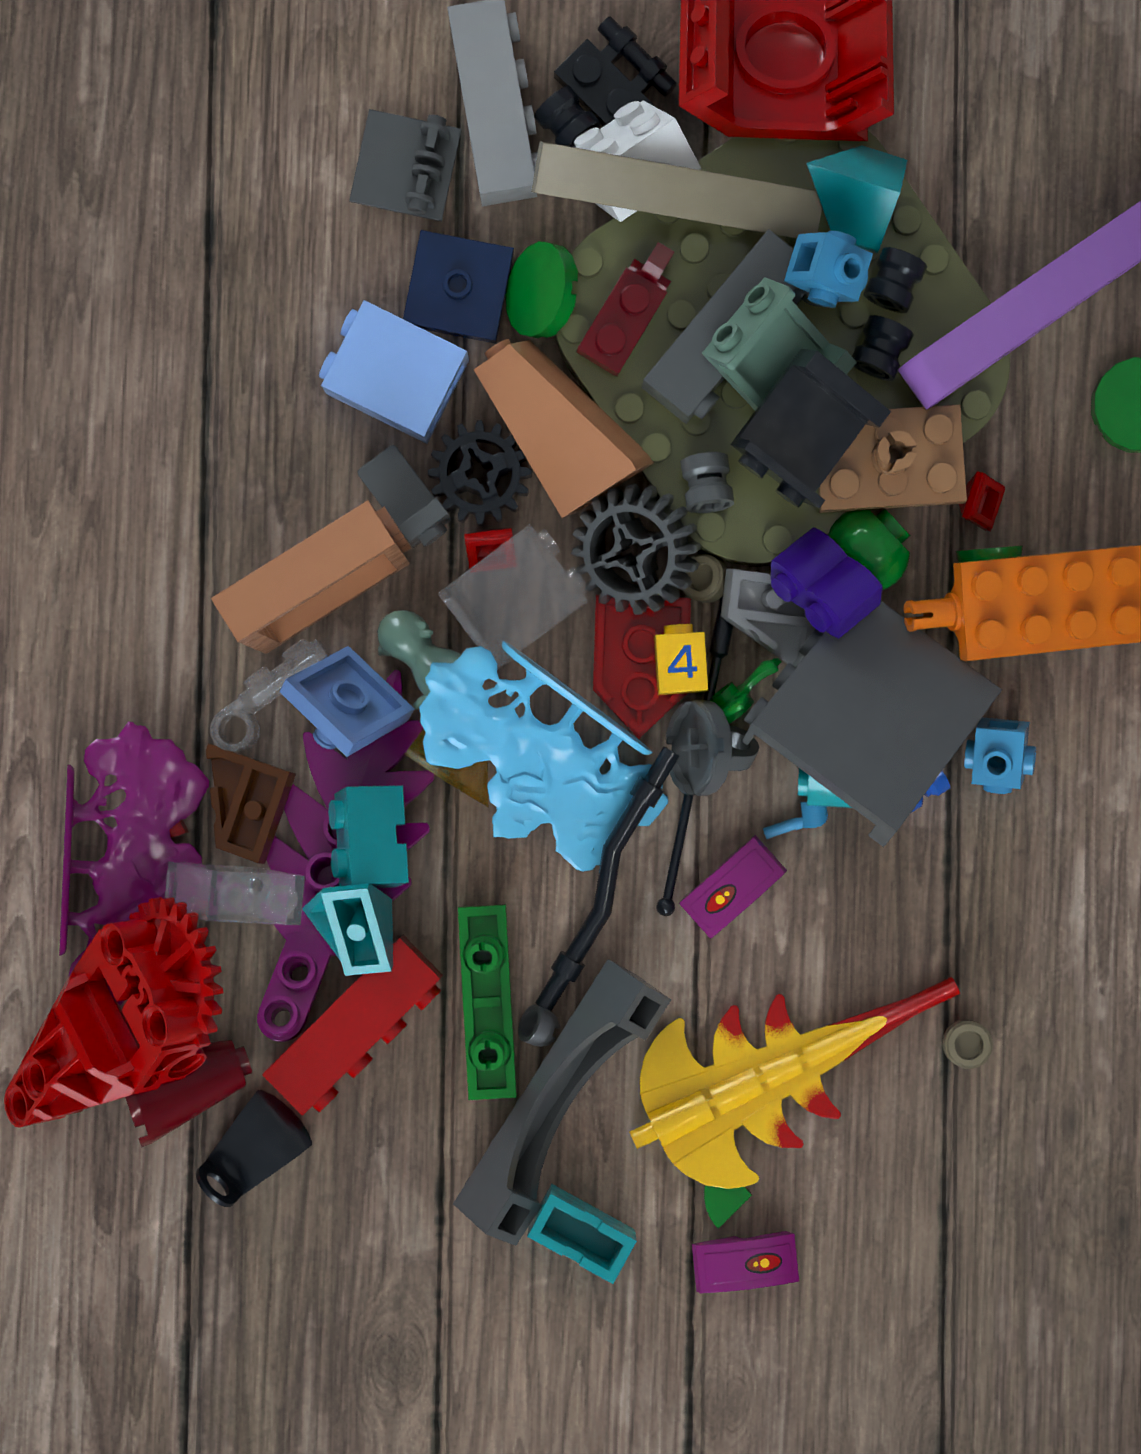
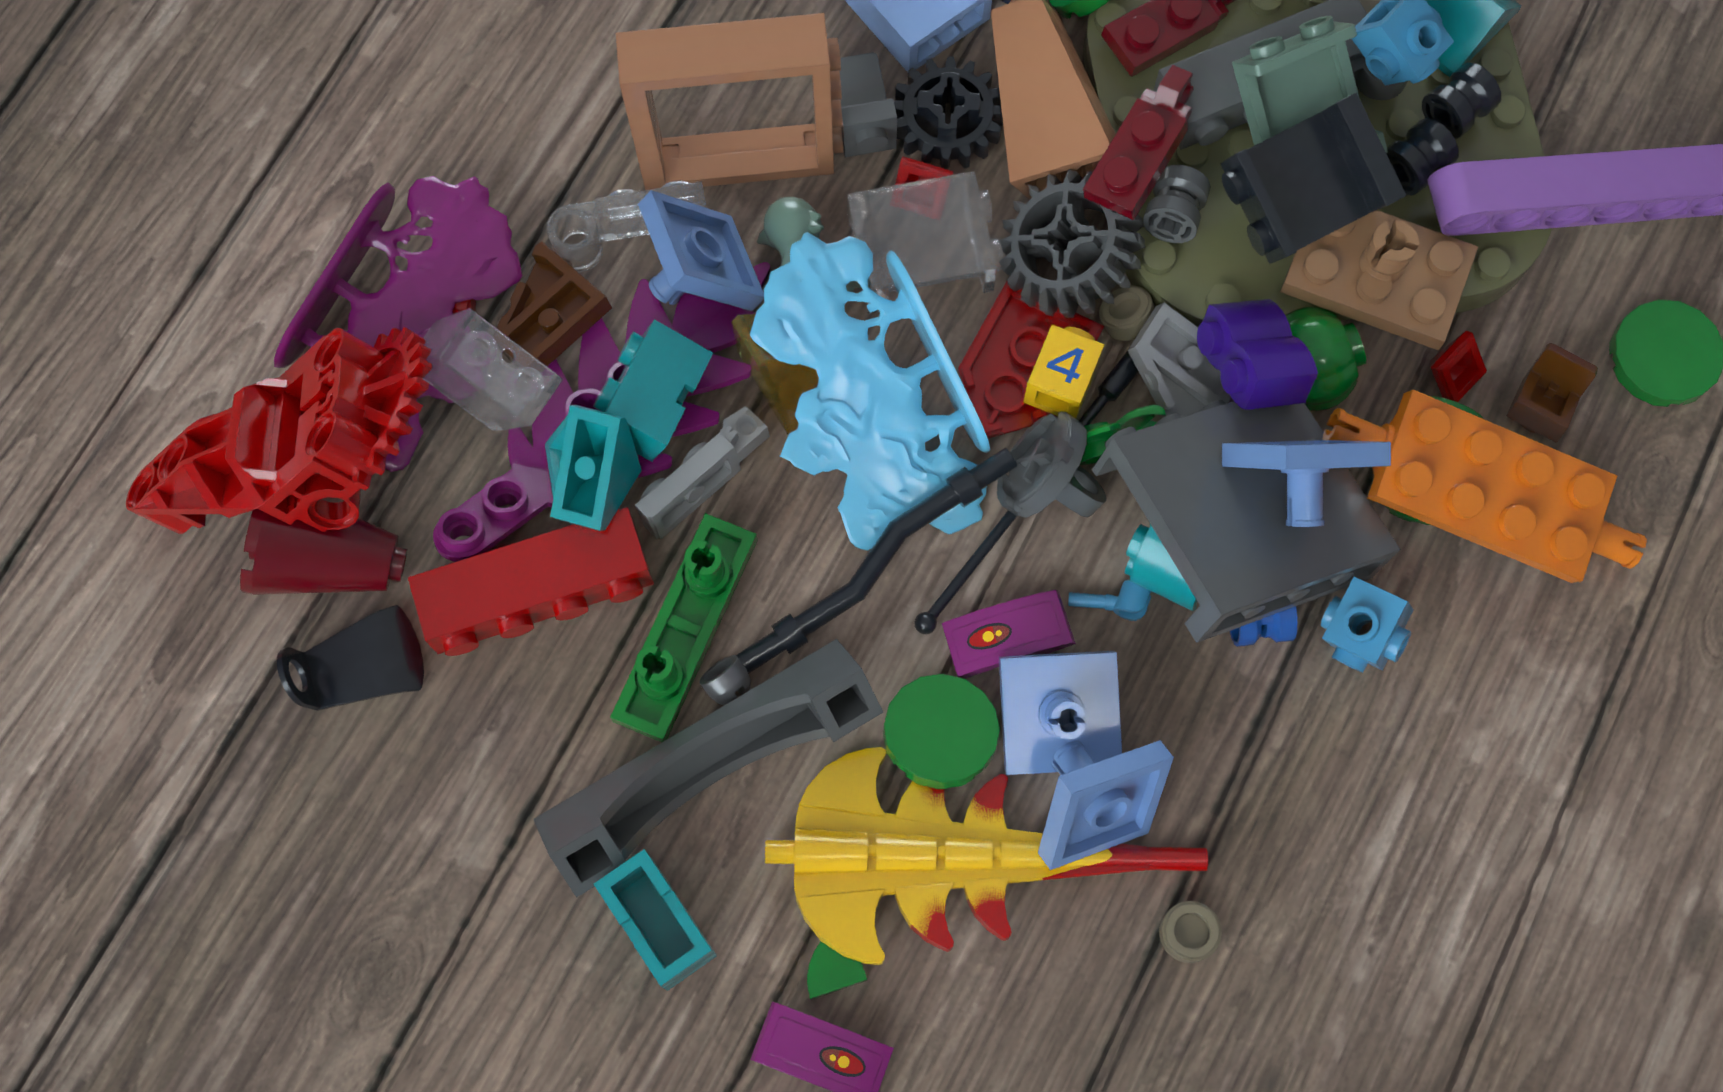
camera: 25 degrees right, 15 degrees down
none -> light grey hinge [635,406,770,539]
none -> green tile [883,674,1000,789]
none -> medium blue tile [999,650,1122,775]
none -> medium blue tile [1038,740,1174,870]
none -> dark red hinge [1083,65,1194,220]
none -> medium blue tile [1222,440,1391,527]
none -> reddish brown bracket [1506,343,1598,443]

